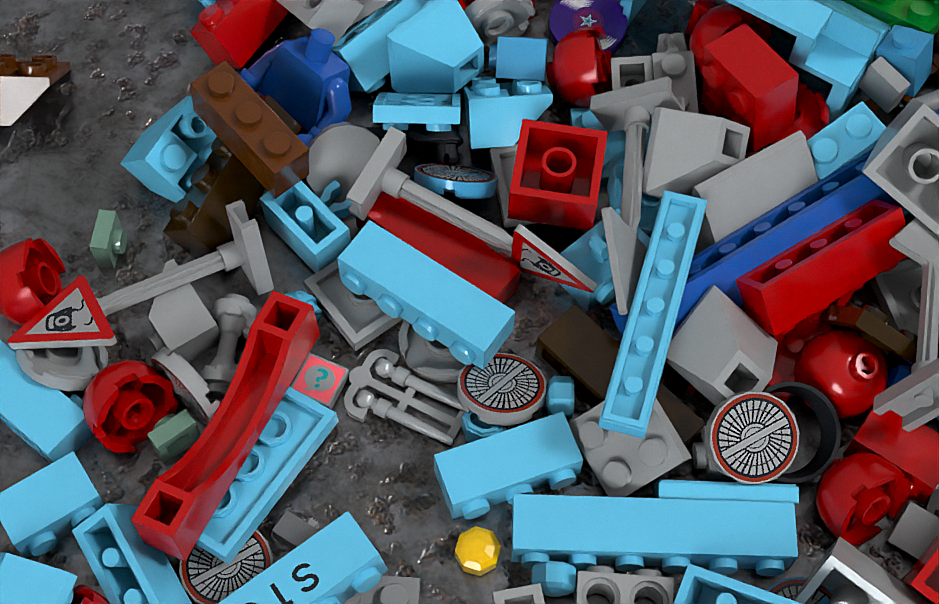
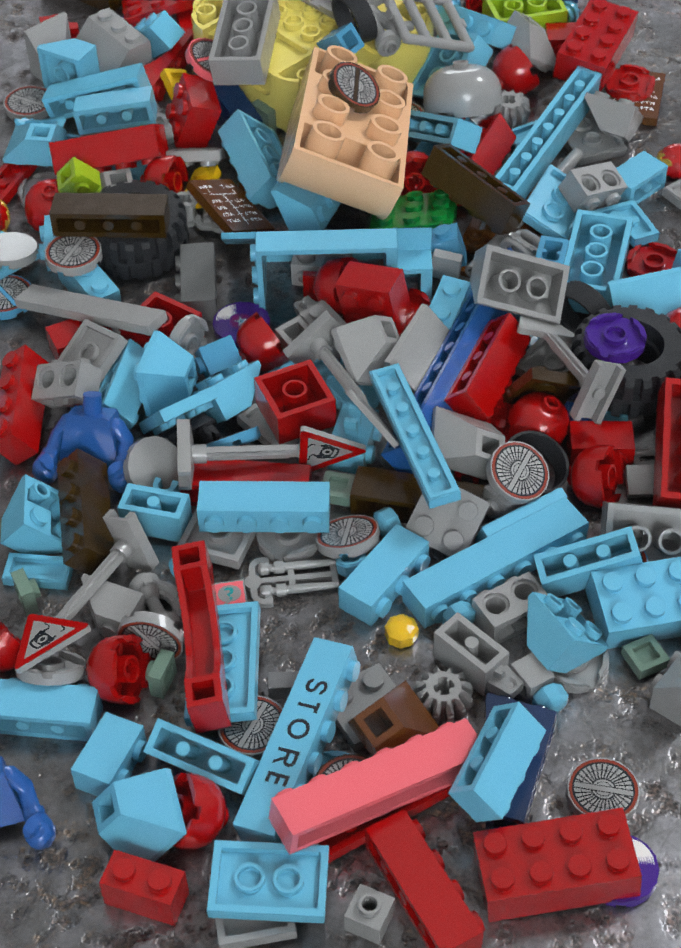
camera: 30 degrees left, 15 degrees down
reddish brown brick [190,61,309,199] -> none
none -> medium azure tile [1,552,73,590]
none -> sand green plate [322,470,355,507]

